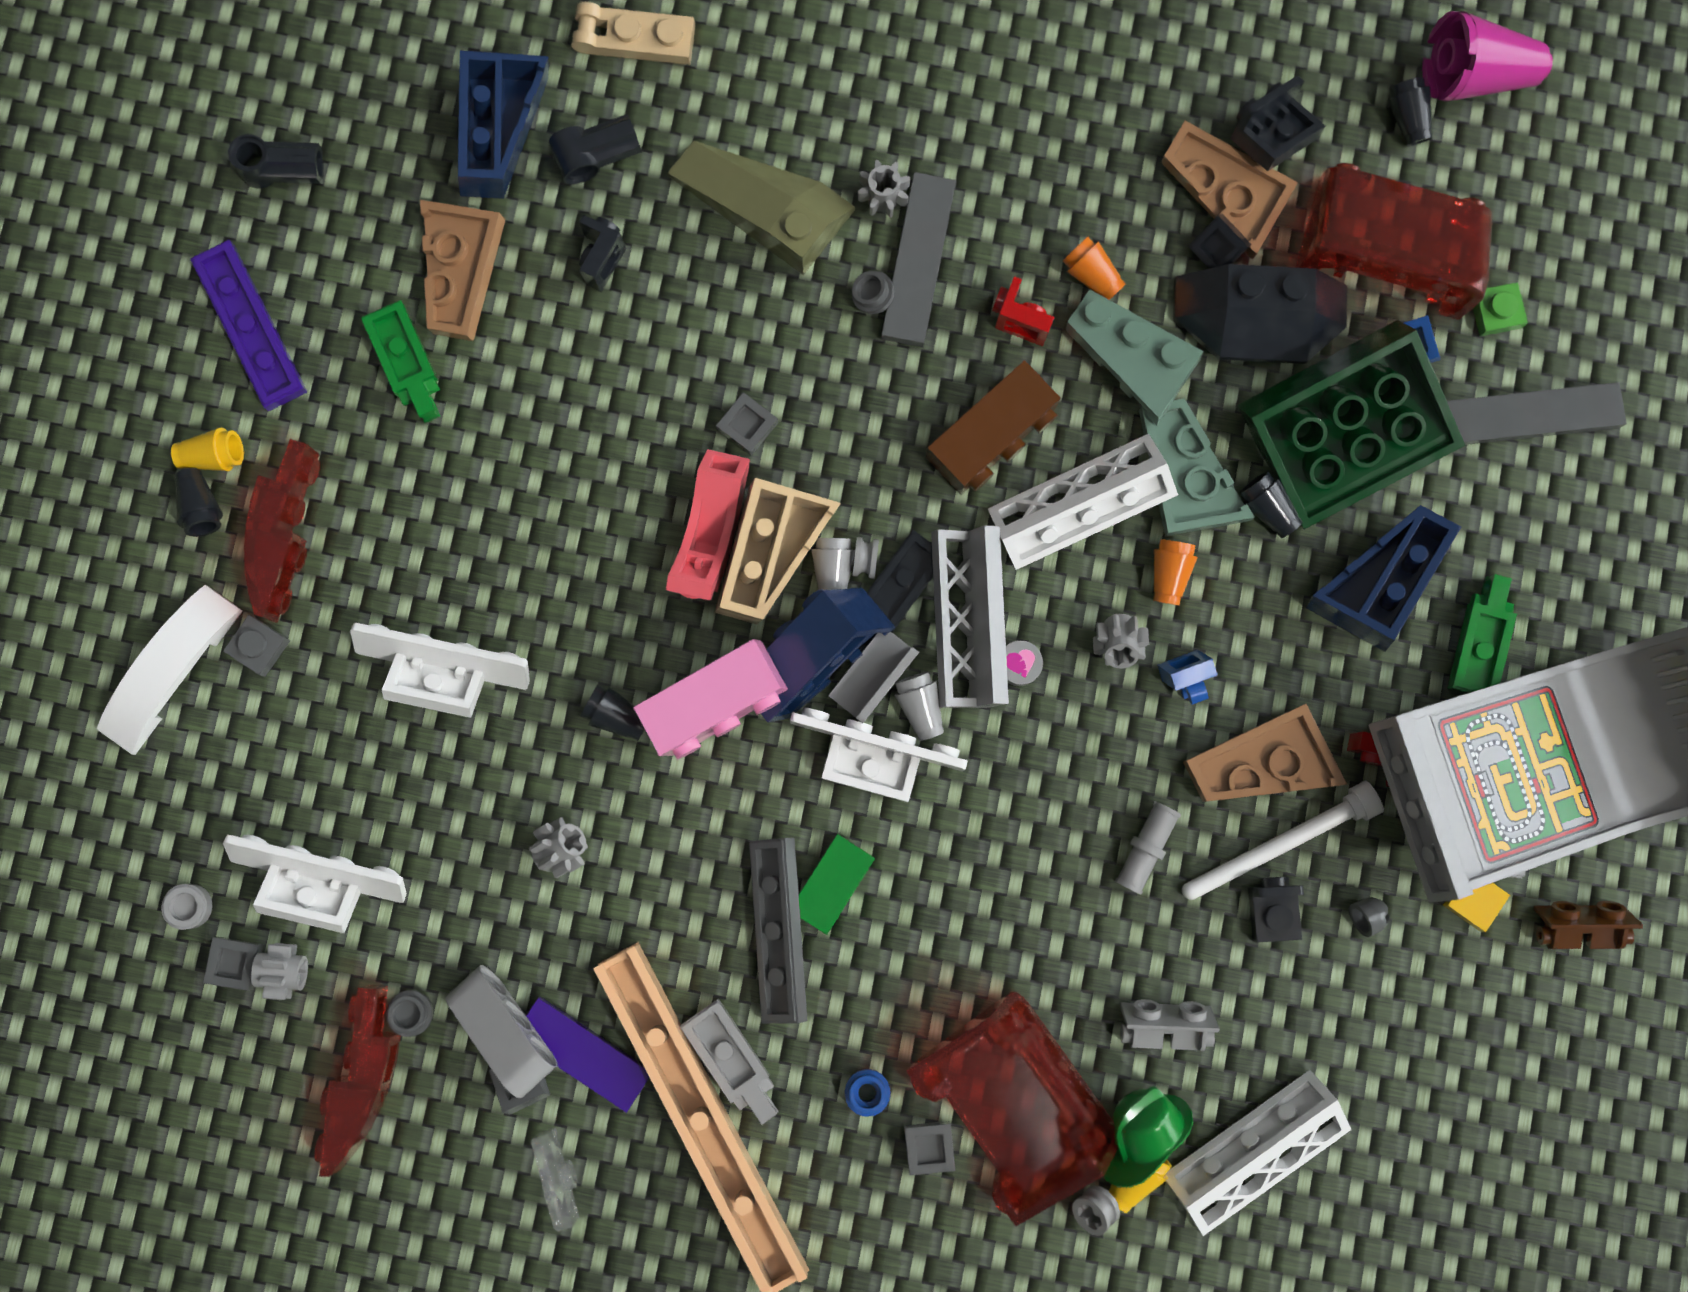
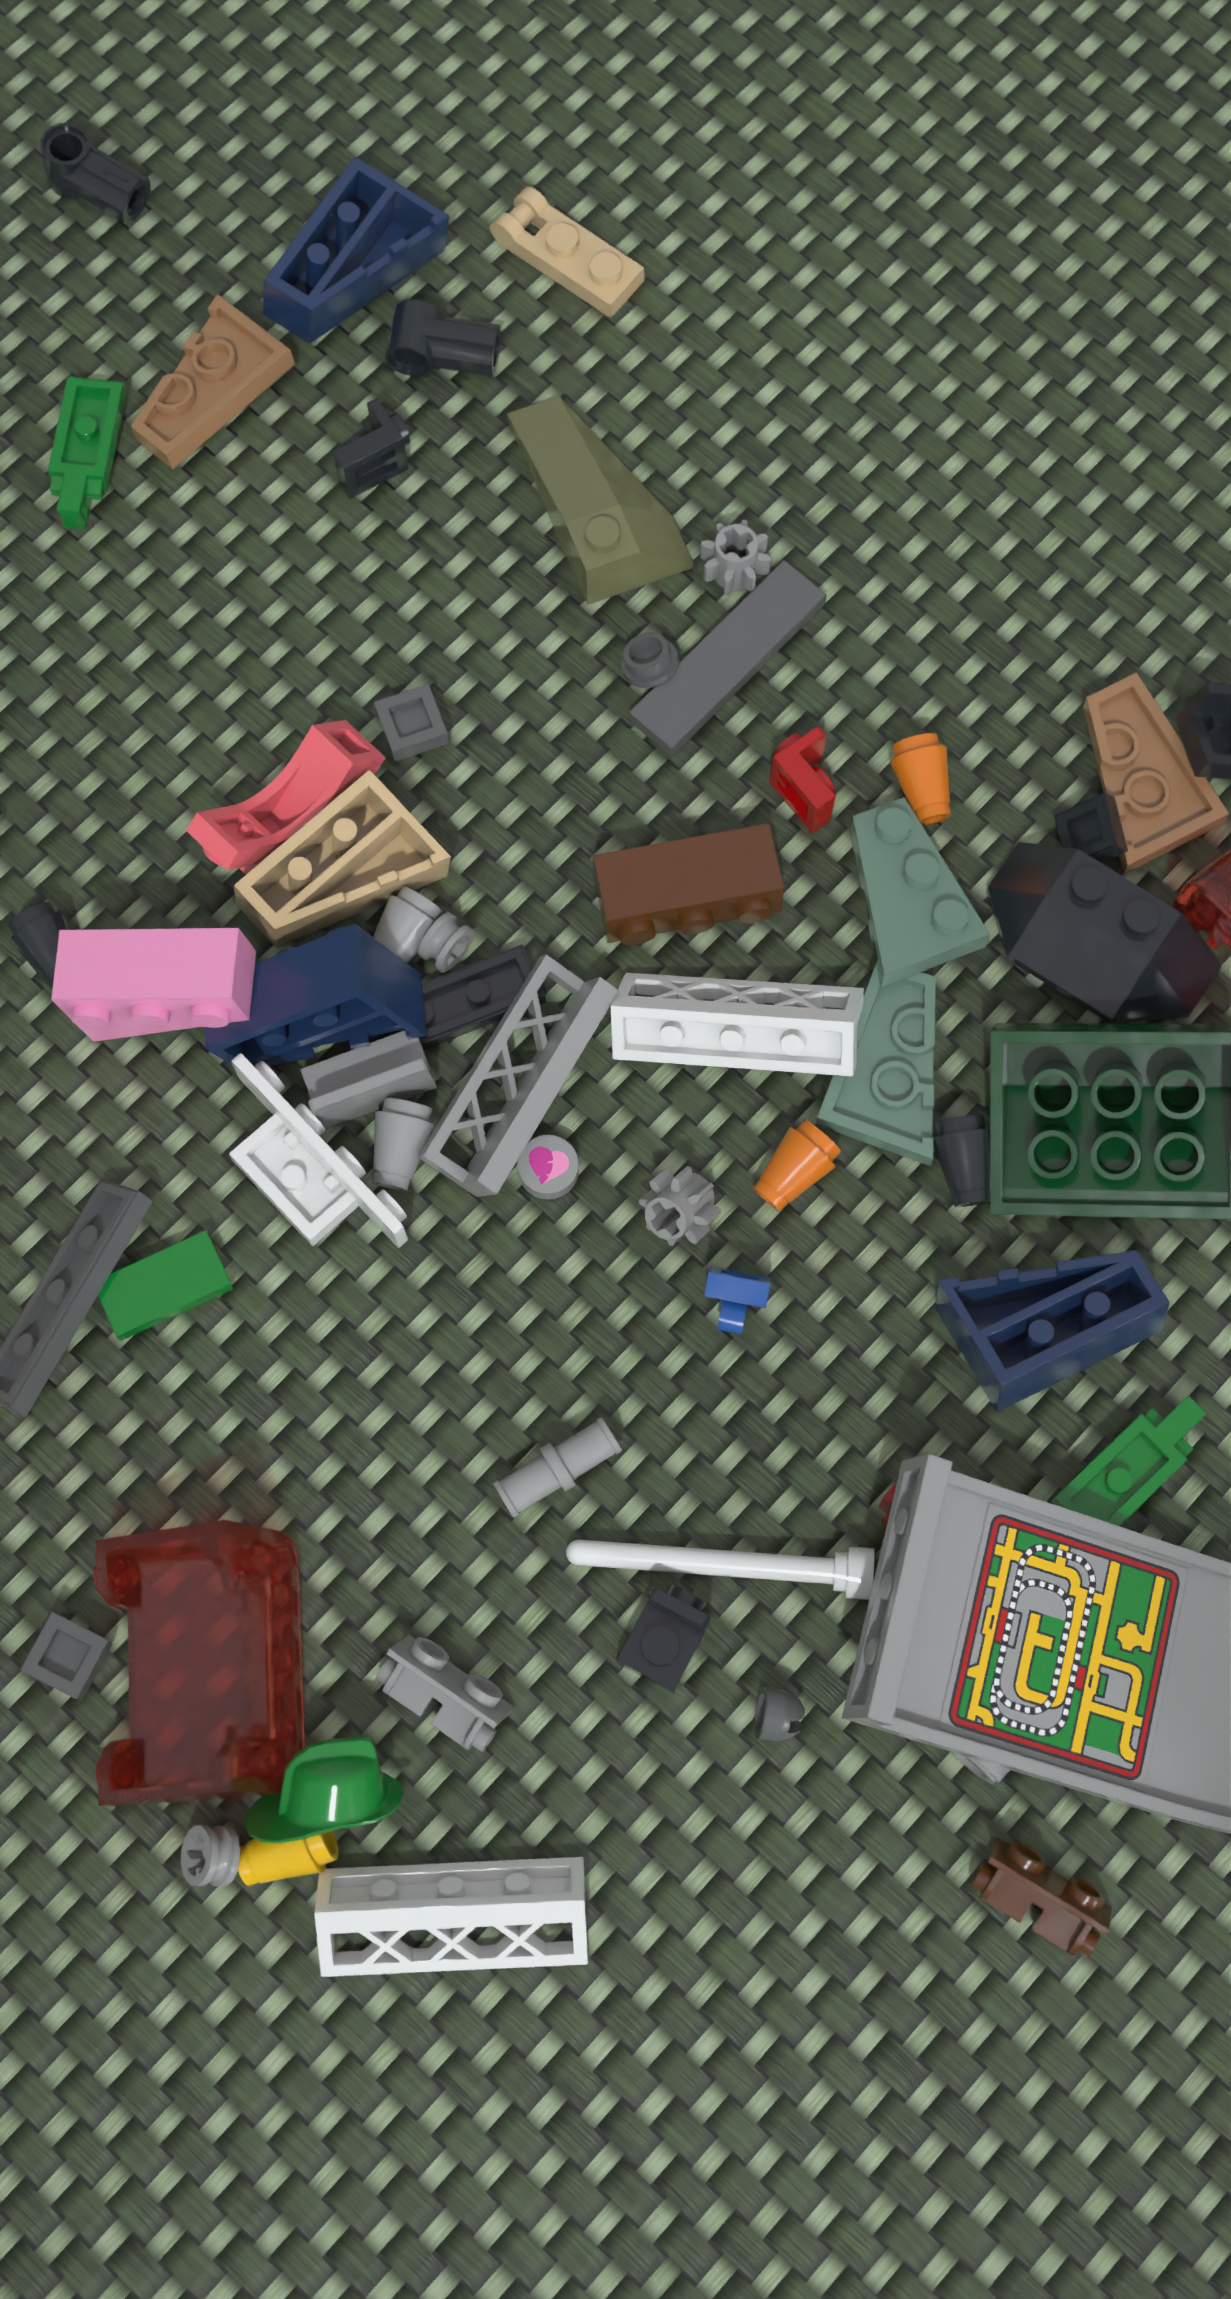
camera: 35 degrees right, 10 degrees down
blue plate [845,1069,890,1117] -> none
medium nougat wing [1183,704,1347,802] -> none
yellow tile [1443,883,1510,932] -> none

